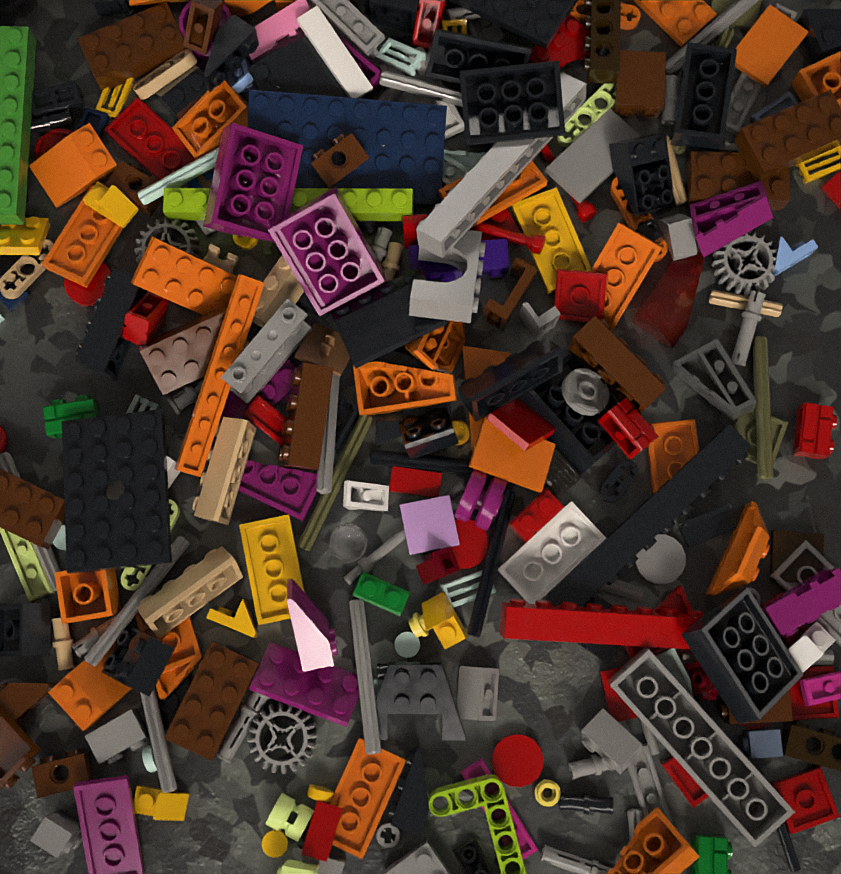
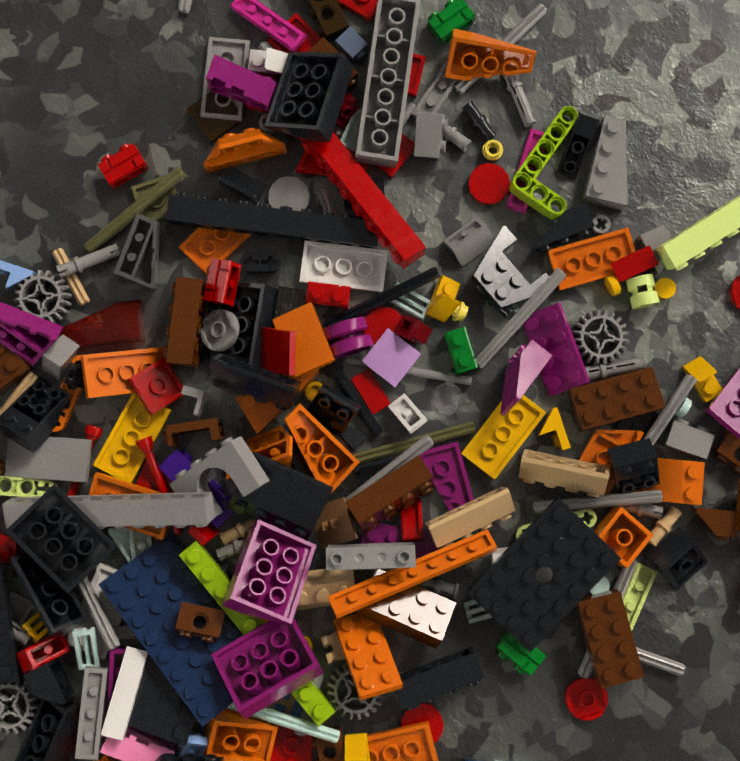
camera: 125 degrees left, 5 degrees up
red brick [122,292,169,345] -> none
light aqua tile [394,632,420,658] -> none

